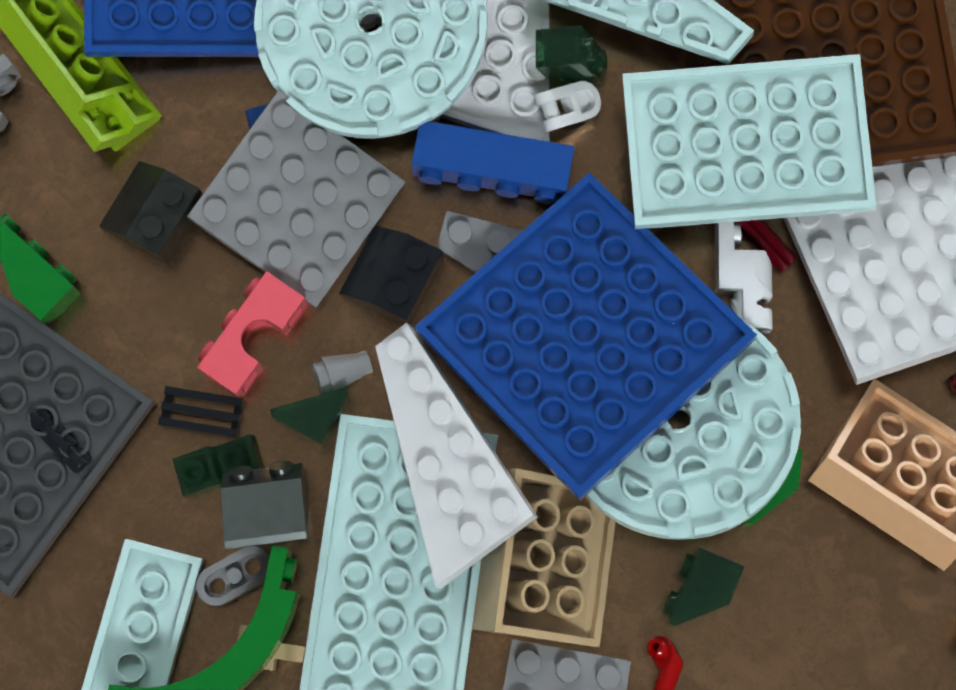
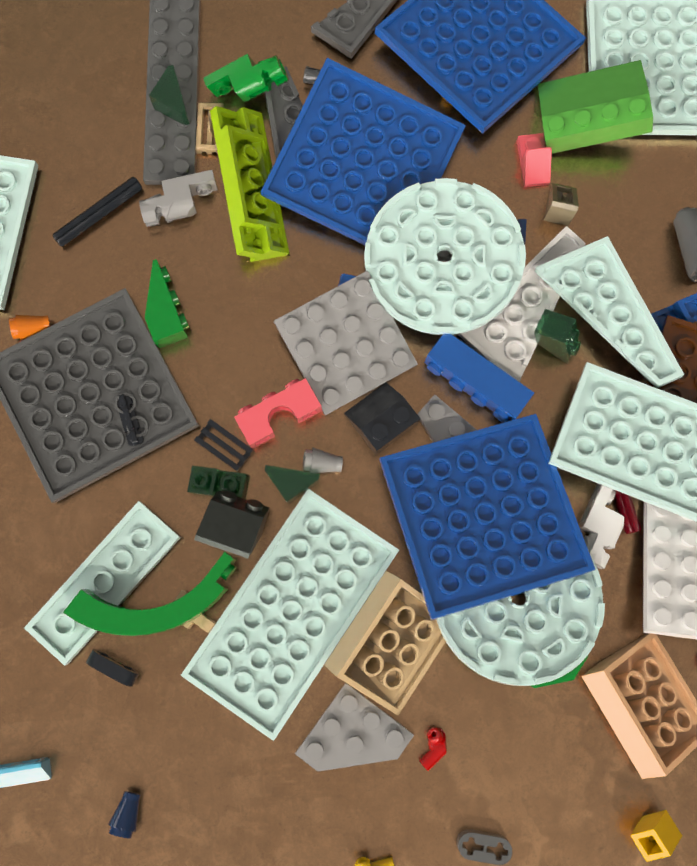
camera: 20 degrees right, 0 degrees up
pearl dark grey slope [99,161,203,265] -> none
light grey plate [196,546,270,606] -> none
white wing [375,323,538,588] -> none
white plate [534,81,601,133] -> none
clear green slope [662,547,744,627] -> none

